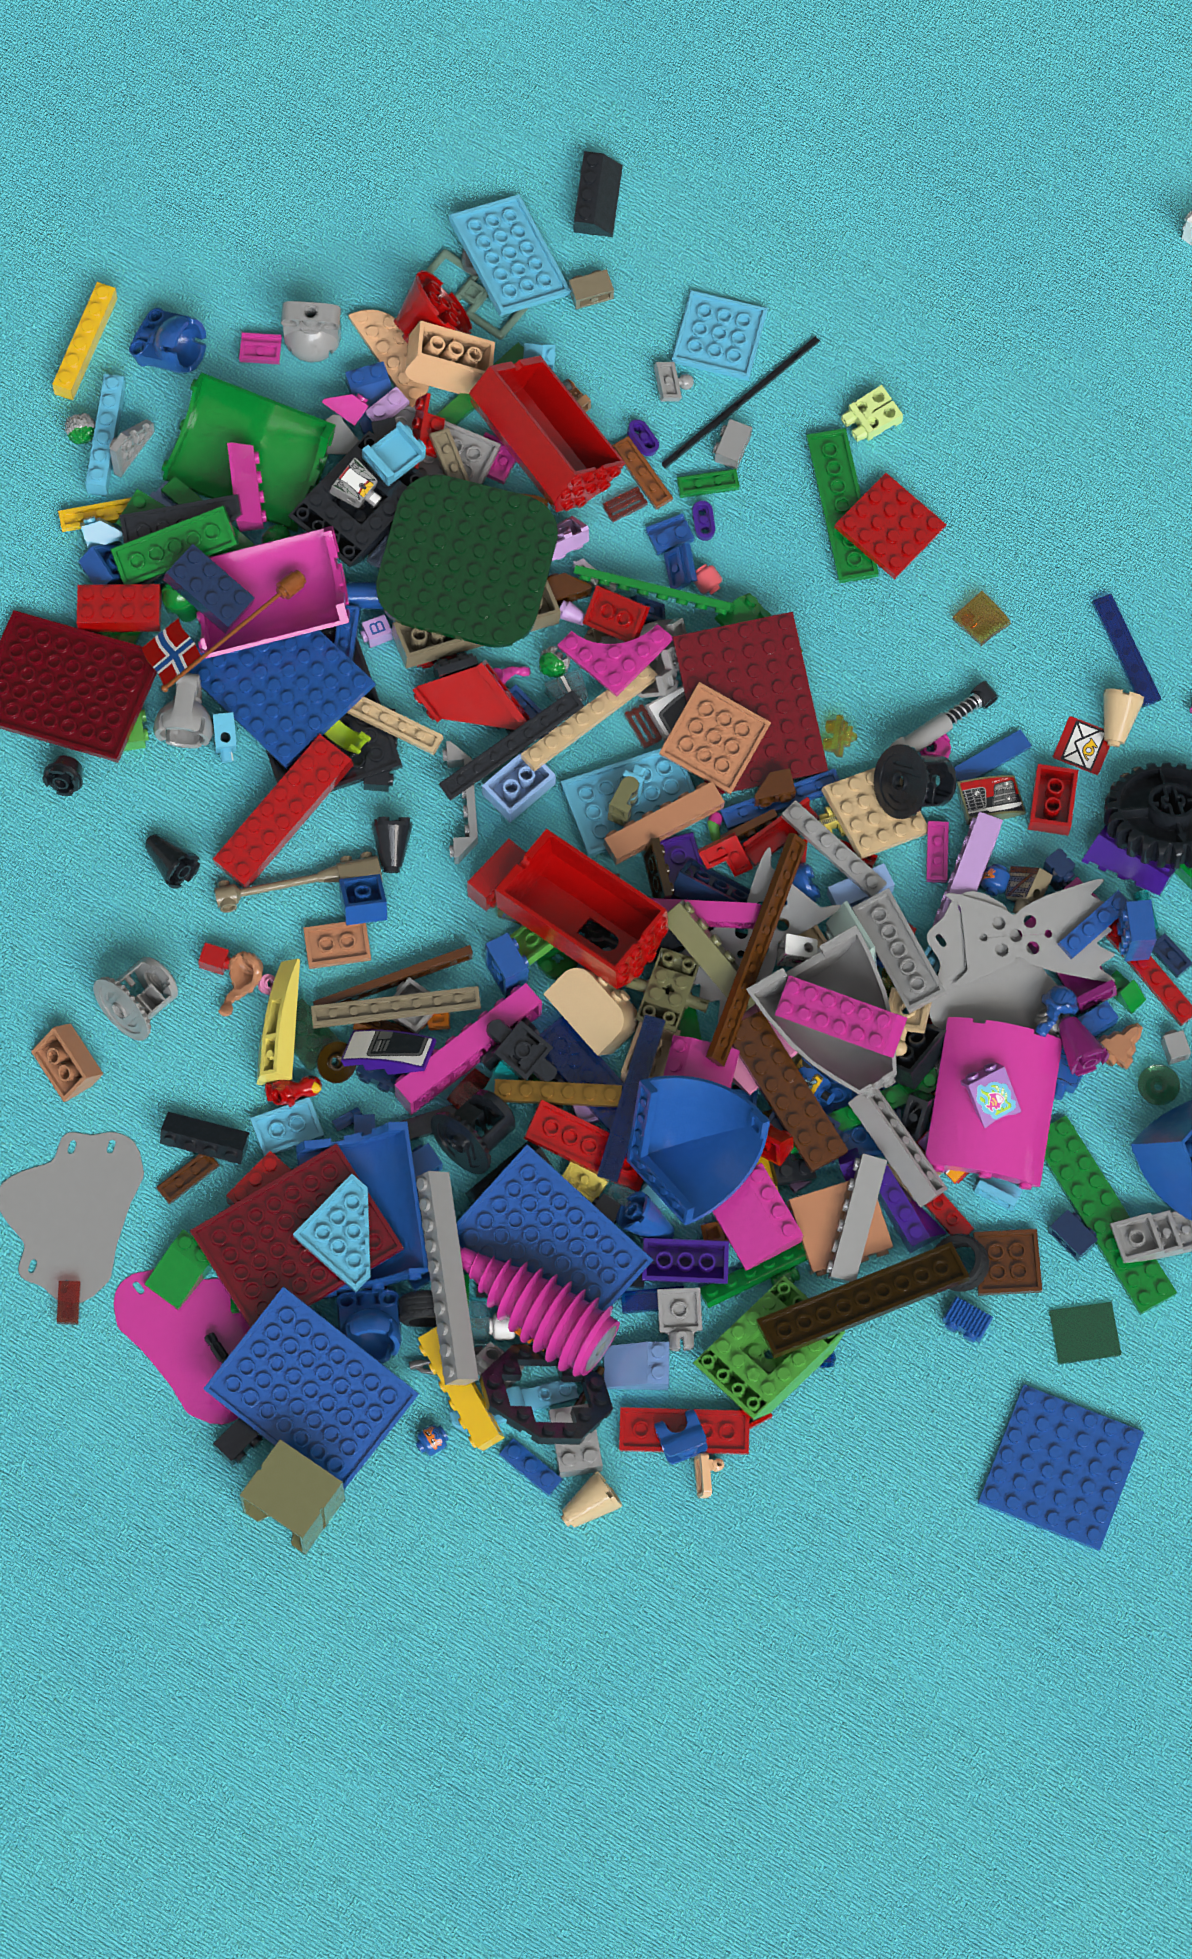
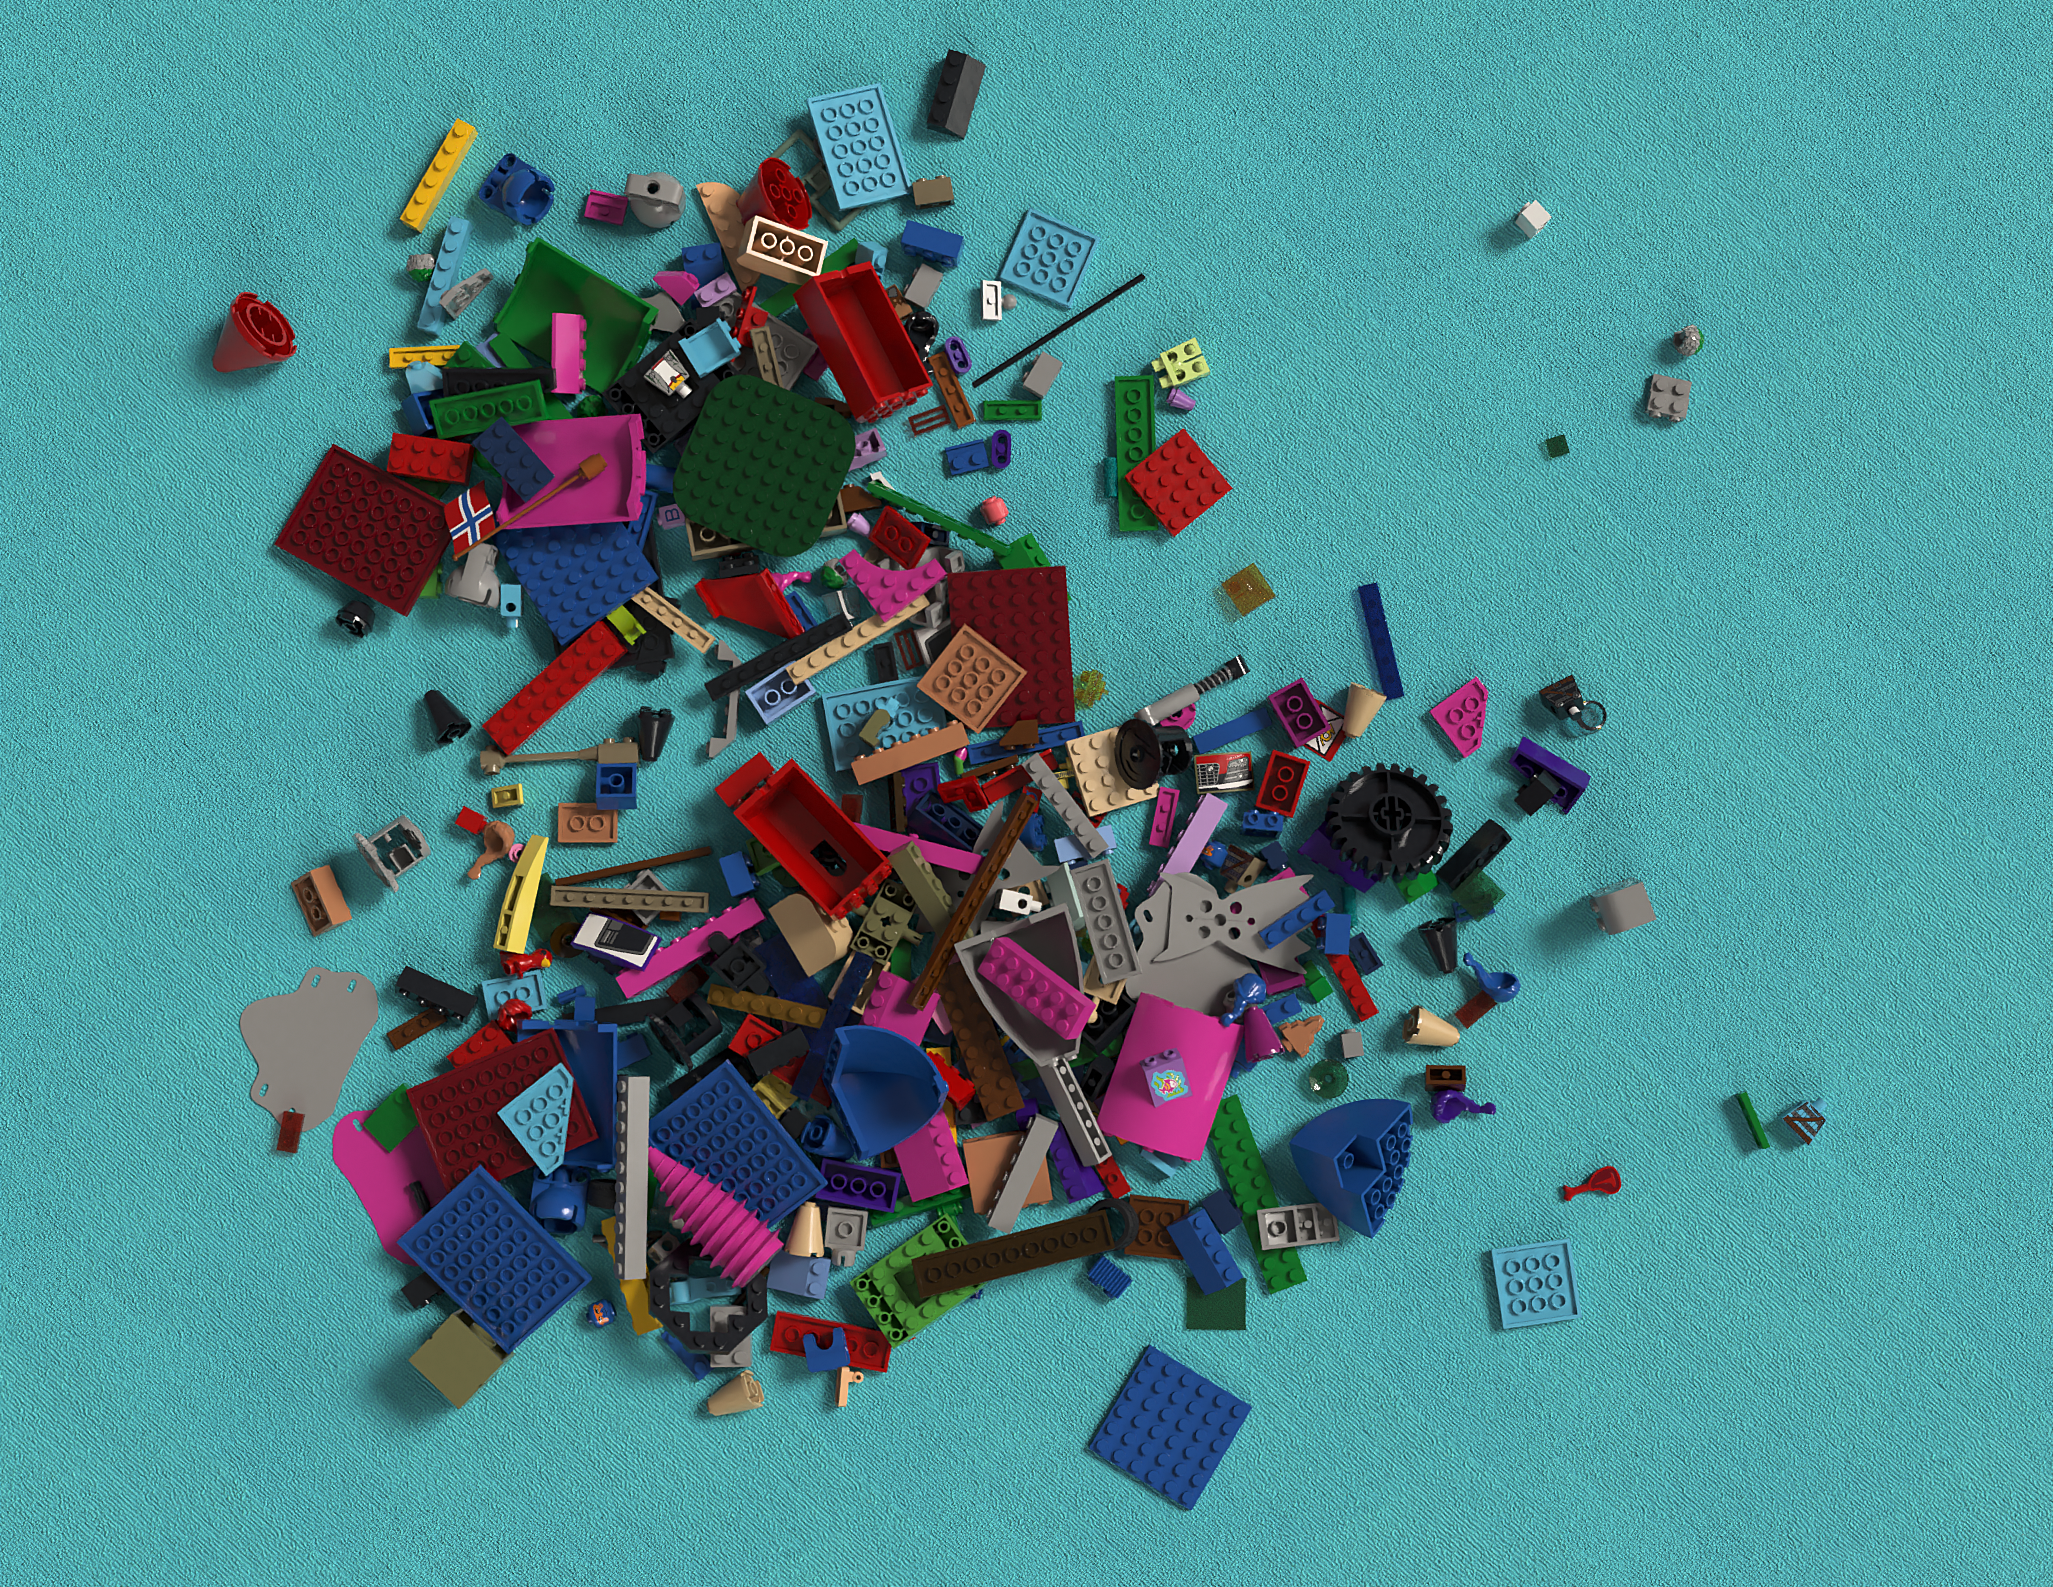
camera: 10 degrees right, 15 degrees up
blue plate [664,542,697,590] -> none
none -> light yellow slope [491,784,524,808]
none -> red hair [497,999,532,1035]
none -> black brick [744,1025,810,1077]
none -> tan cone [784,1201,824,1257]
none -> black plate [873,641,899,683]
none -> blue brick [901,220,964,268]
none -> light grey brick [903,263,944,311]
none -> black hair [904,311,940,376]
none -> teal piece [1103,457,1118,498]
none -> medium lavender cone [1165,388,1196,411]
none -> blue slope [1166,1206,1243,1296]
none -> blue plate [1240,810,1284,839]
none -> magenta brick [1266,677,1331,749]

